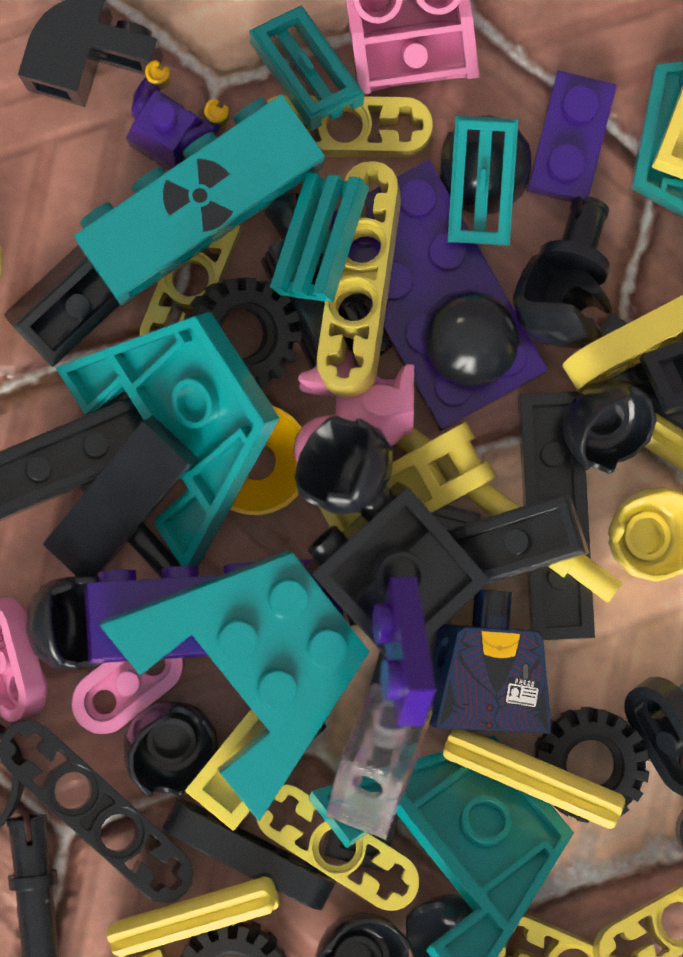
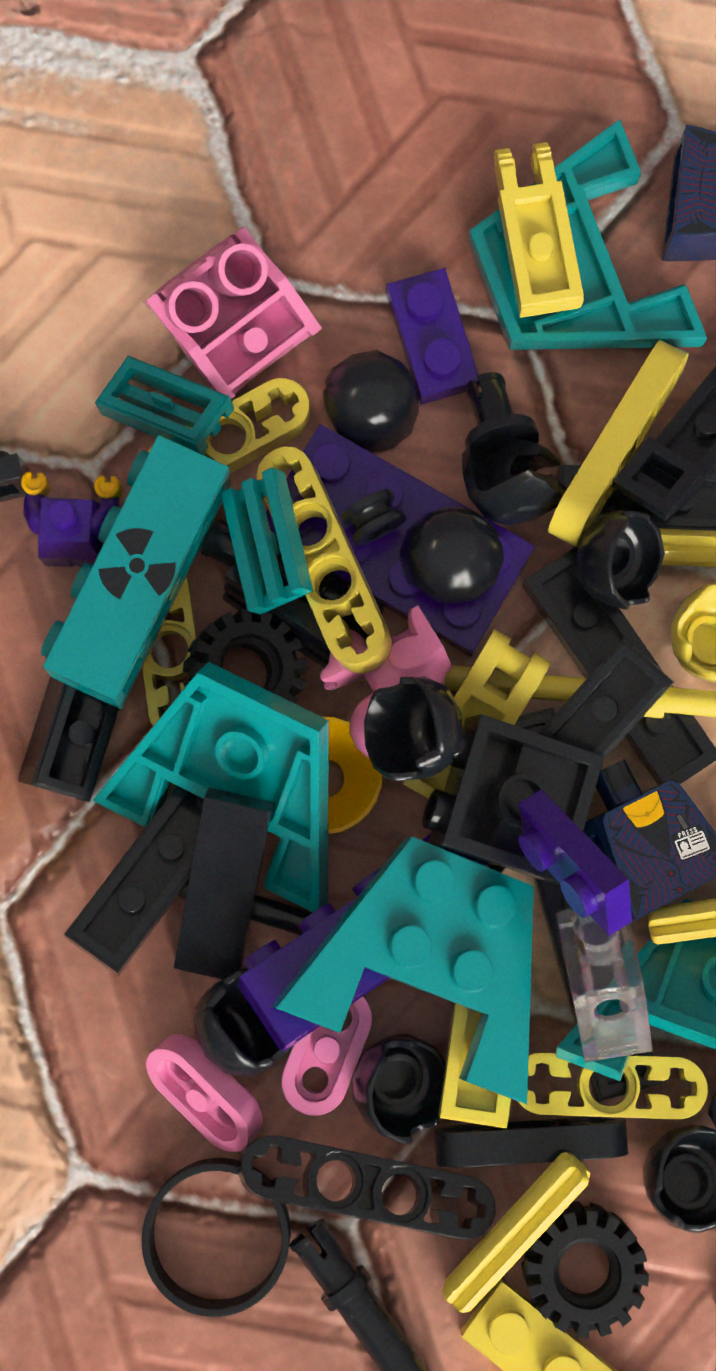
camera: 30 degrees left, 5 degrees down
teal tile [448,115,519,246] -> none
none -> black bush [341,489,406,546]

